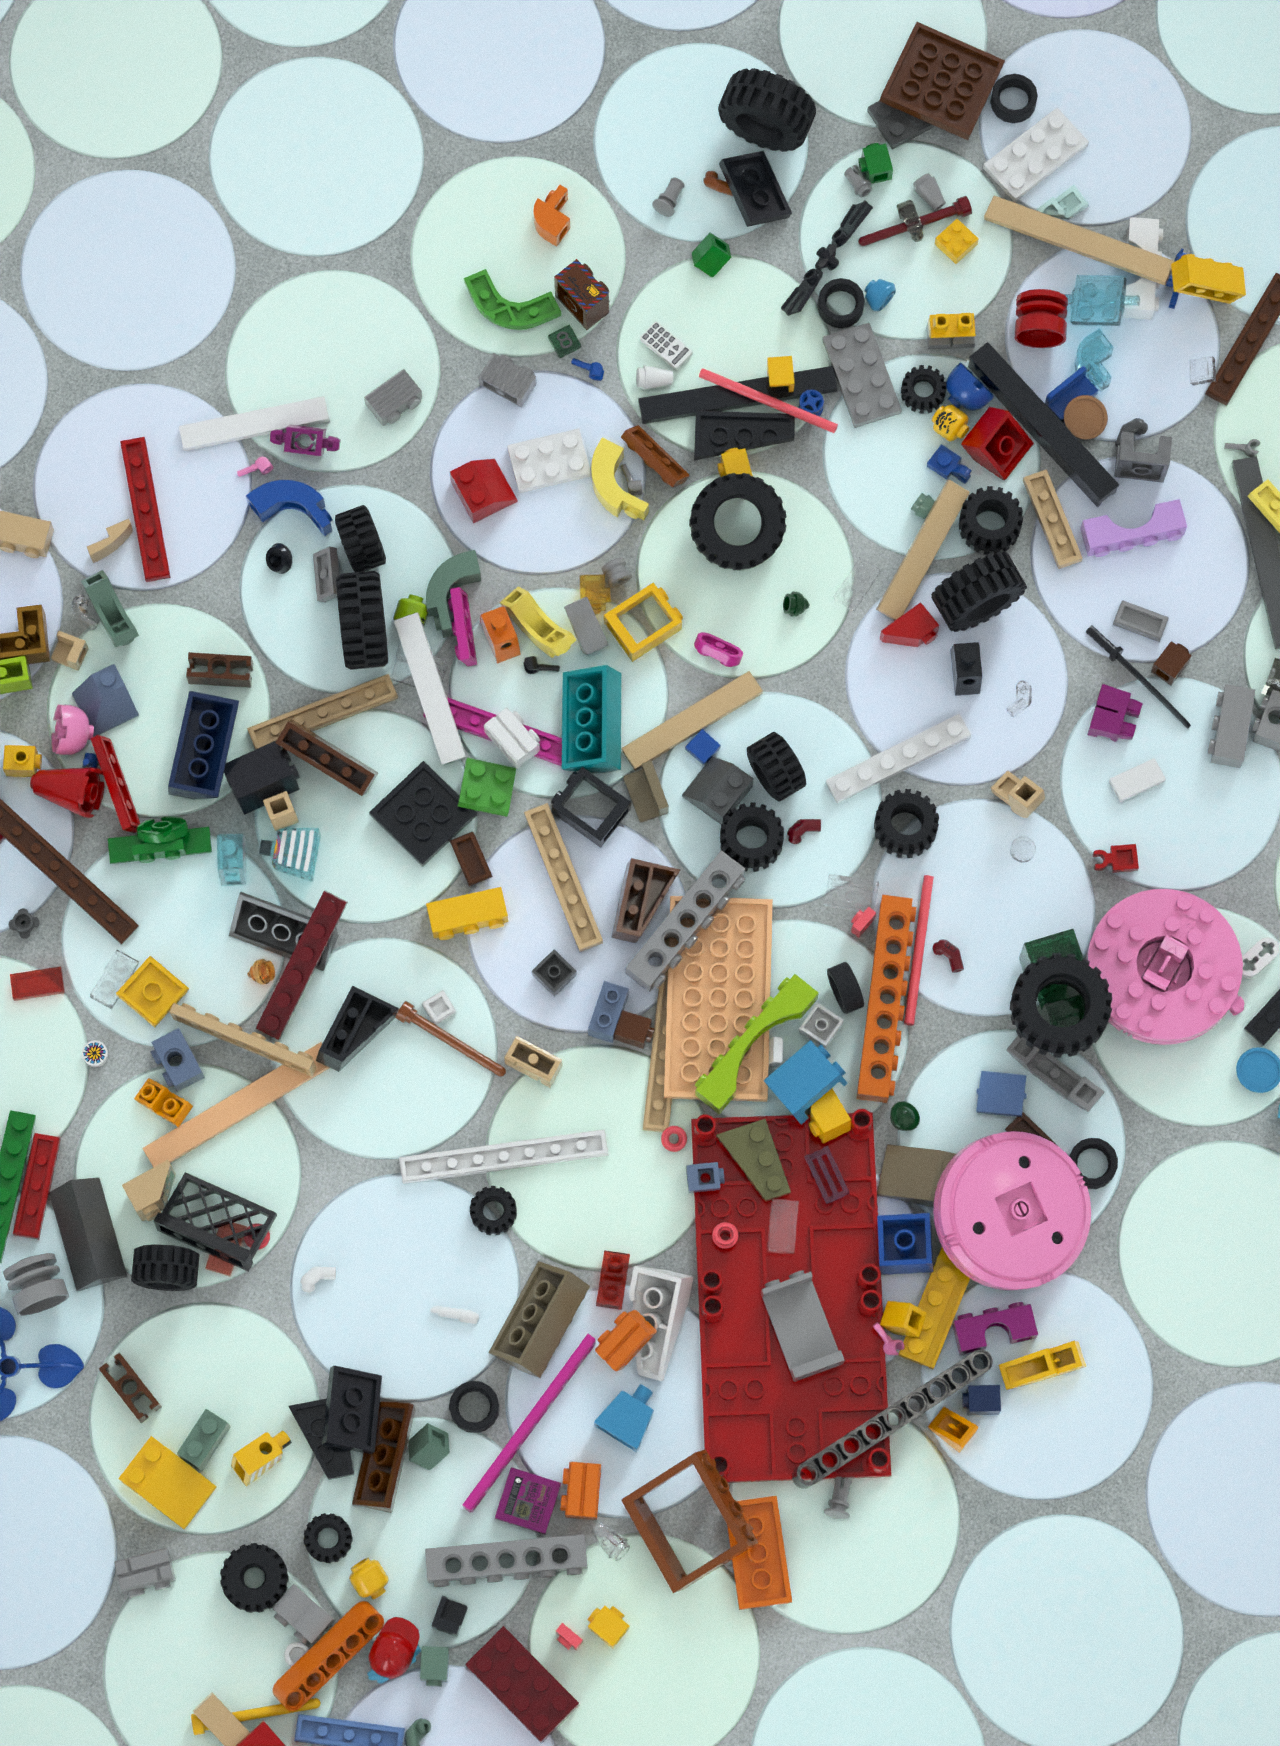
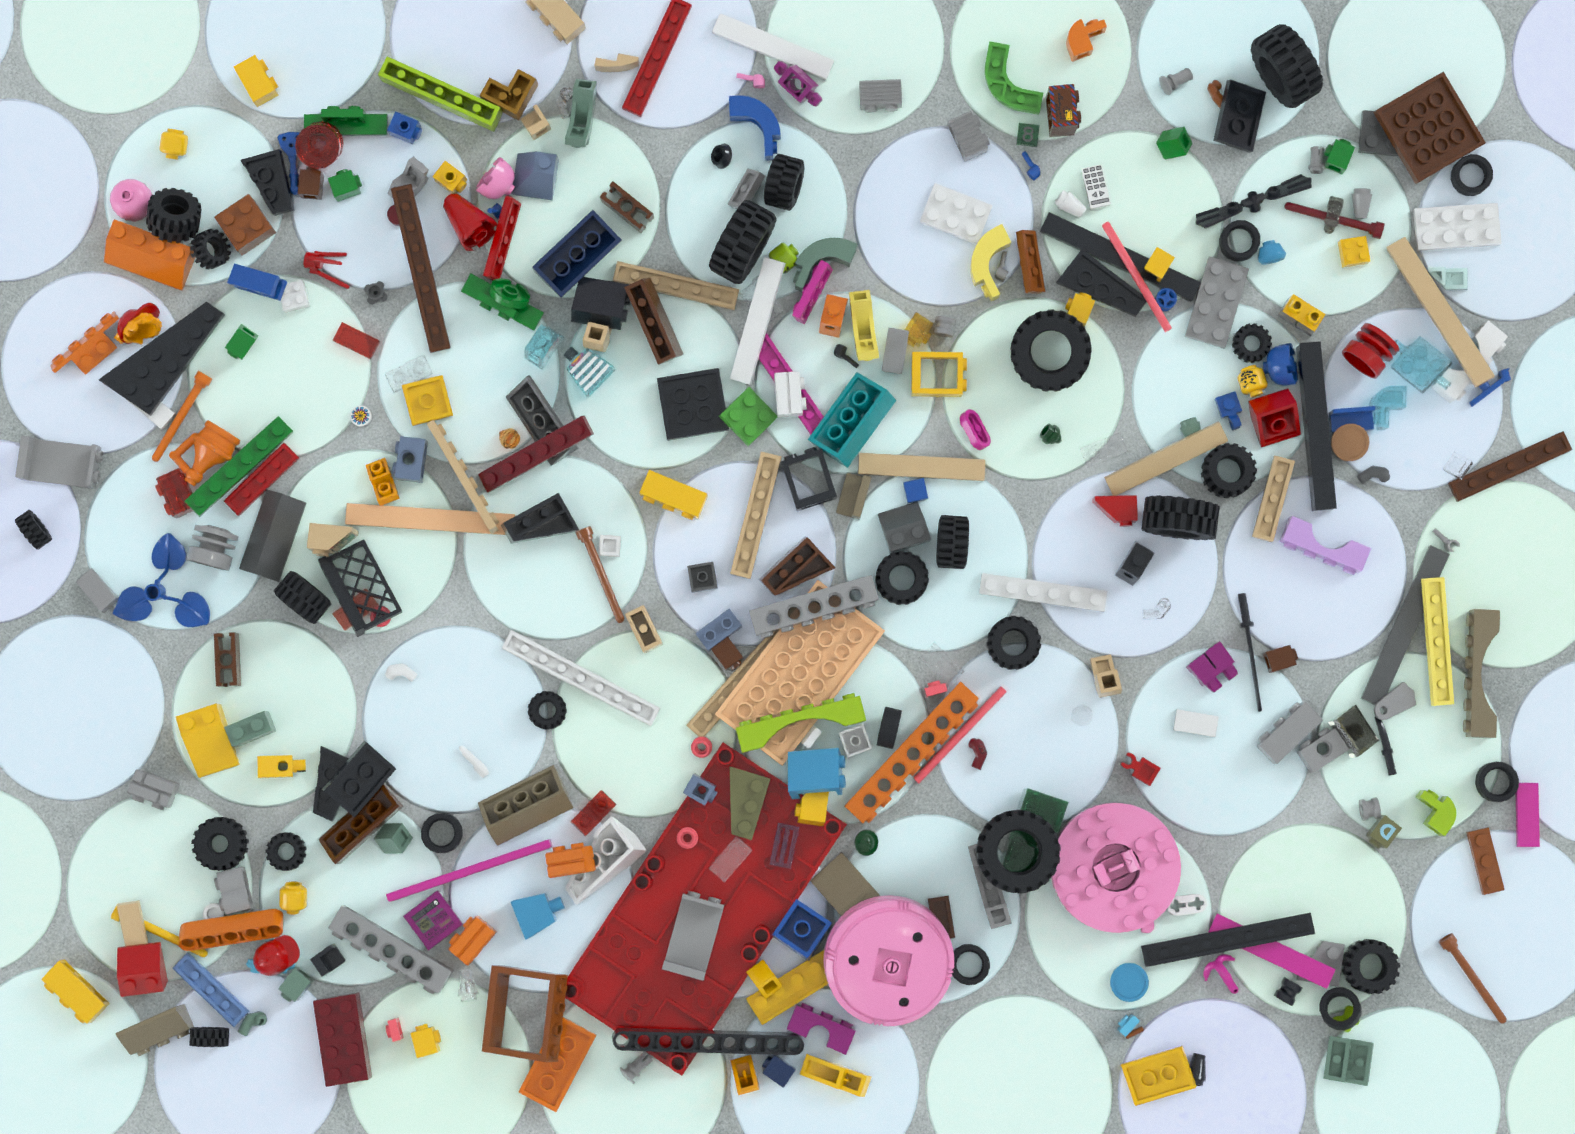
camera: 40 degrees right, 10 degrees up
red slope [450,459,518,524] -> none
reddish brown tile [450,831,493,887] -> none
dark red arm [787,819,821,844] -> none
bright pink hand [873,1322,905,1355] -> none
medium blue piece [976,1071,1027,1117] -> none
light grey tile [1113,600,1169,642] -> none
flat silver panel [1114,431,1172,483] -> none
yellow brick [1171,254,1246,304] -> none

